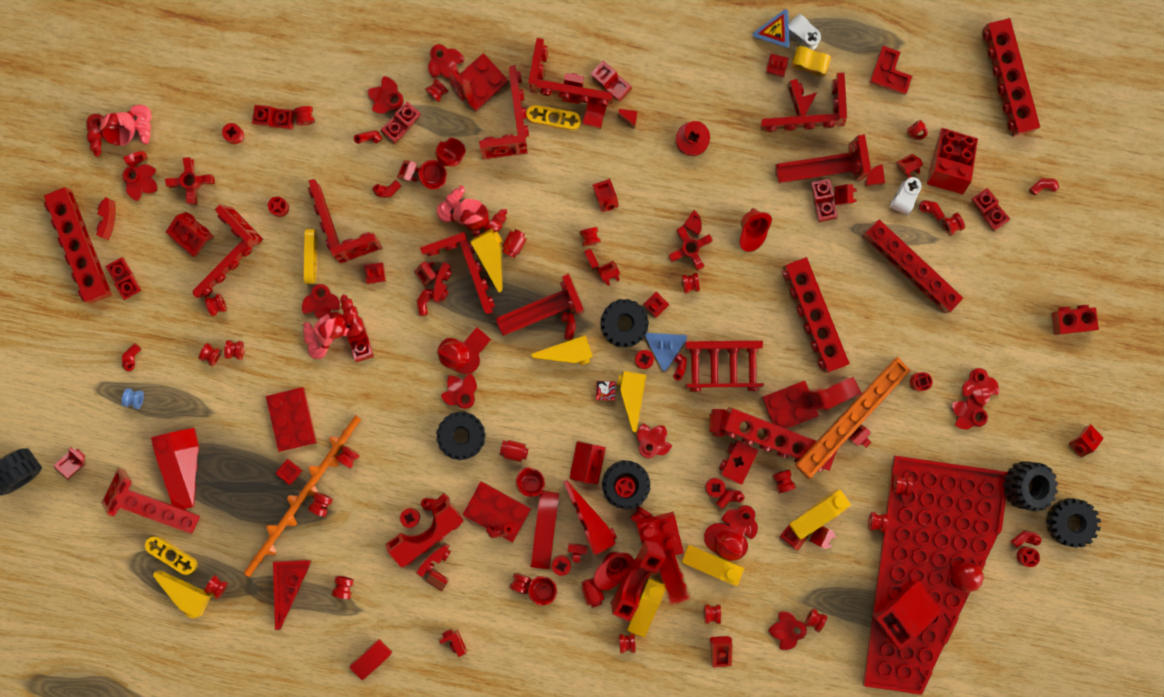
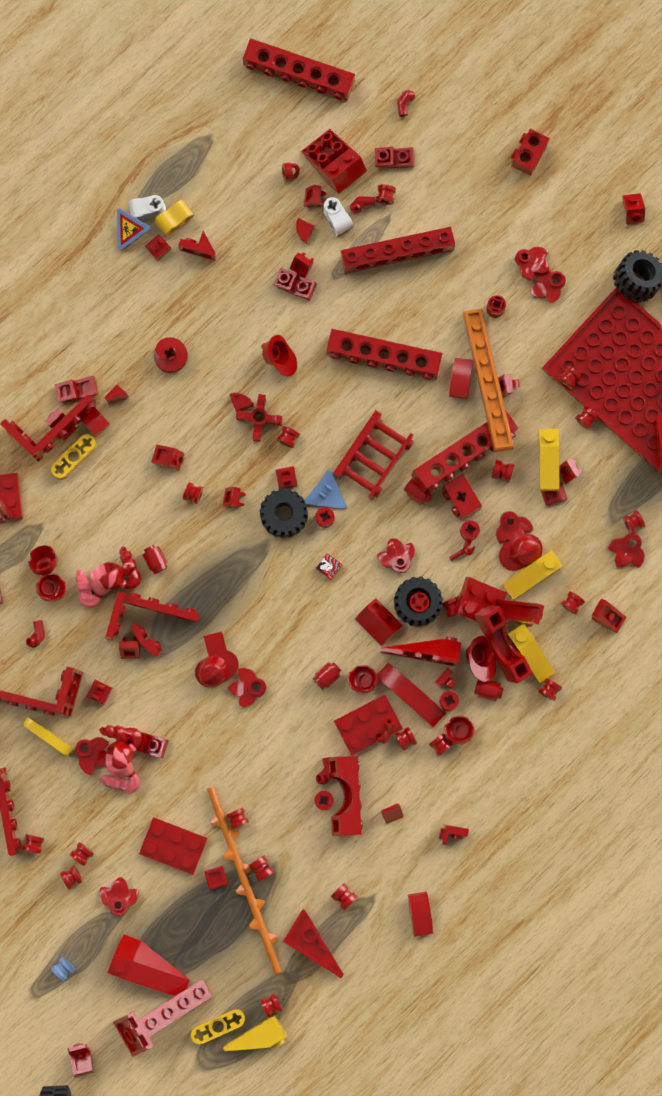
camera: 50 degrees left, 5 degrees down
red arm [122,343,142,372] -> none
red tile [396,160,419,182] -> none
red arm [416,289,434,316] -> none
red slope [416,544,451,577] -> none
black tyre [436,412,486,460] -> none
yellow slope [471,229,503,292] -> none
red bracket [479,65,529,160] -> none
red bracket [495,273,584,336] -> none
yellow slope [531,335,593,366] -> none
red arm [561,312,576,340] -> none
red tile [584,249,599,270] -> none
yellow slope [617,371,646,432] -> none
red arm [673,353,687,381] -> none
red arm [716,490,745,509] -> none
red bracket [761,72,847,132] -> none
red bracket [762,380,830,429] -> none
red bracket [775,134,872,184] -> none
red plate [869,46,913,95] -> none
none -> red plate [100,877,139,916]
none -> red wheel [395,727,417,751]
none -> red hand [449,540,475,561]

